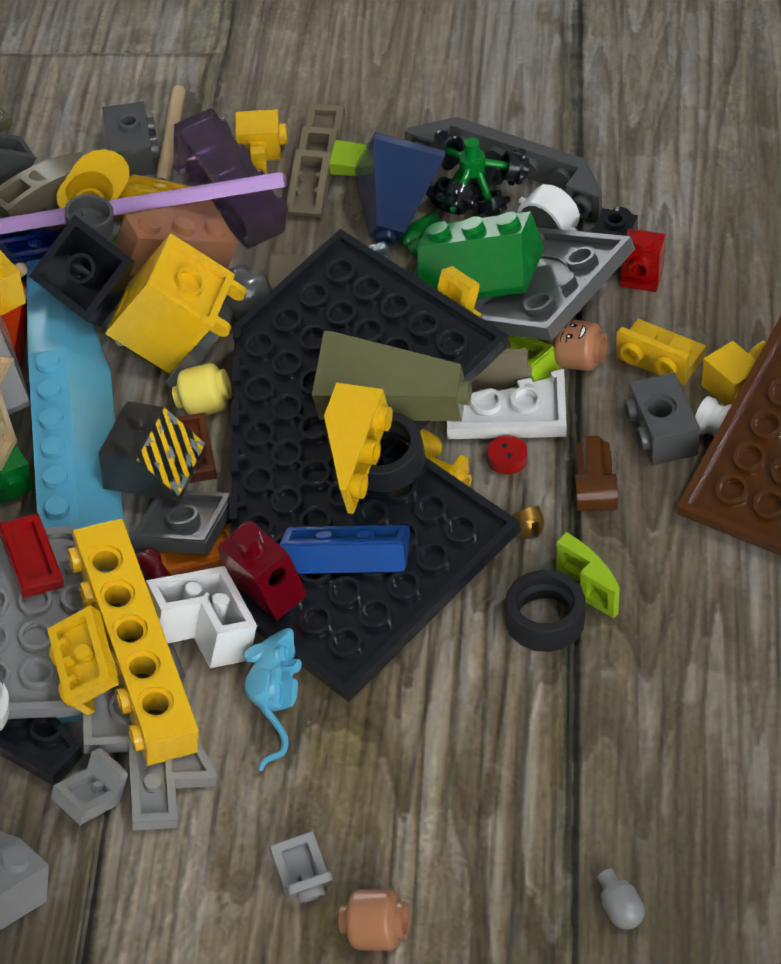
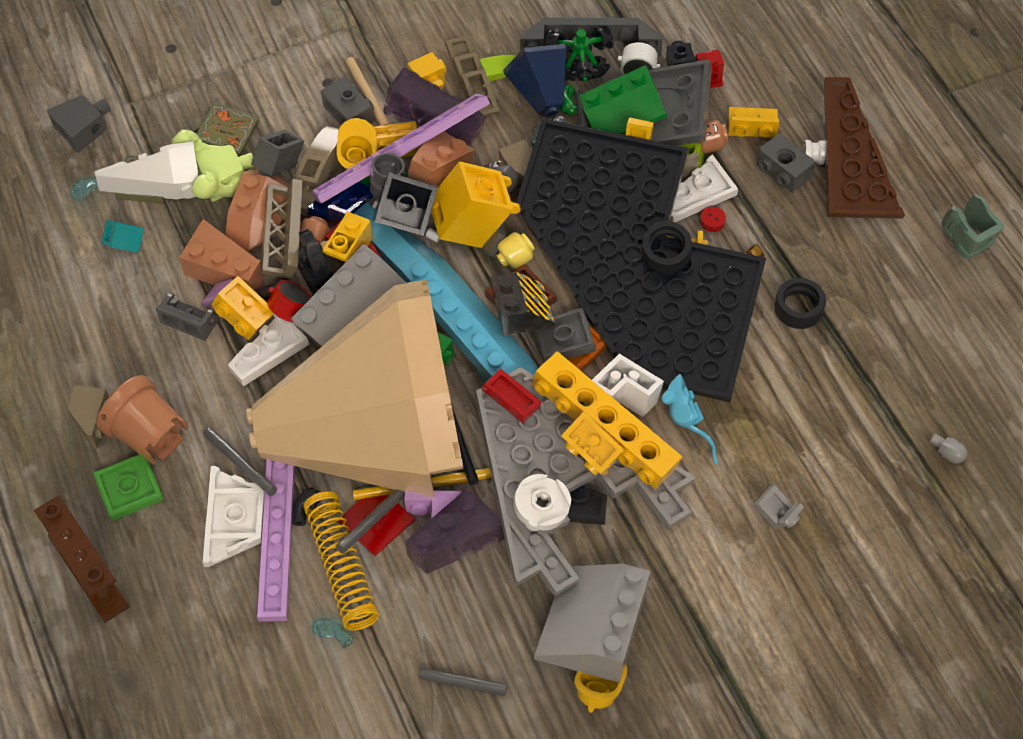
camera: 30 degrees left, 10 degrees up
light grey bracket [51,748,128,825] -> none
dark red torso [218,521,308,621] -> none
blue slope [279,525,410,574] -> none
olive slope [312,331,472,421] -> none
yellow slope [324,382,393,514] -> none
nougat head [338,889,410,951] -> none
lime slope [556,532,620,619] -> none
reddish brown piece [575,436,618,512] -> none
yellow brick [701,340,766,406] -> none

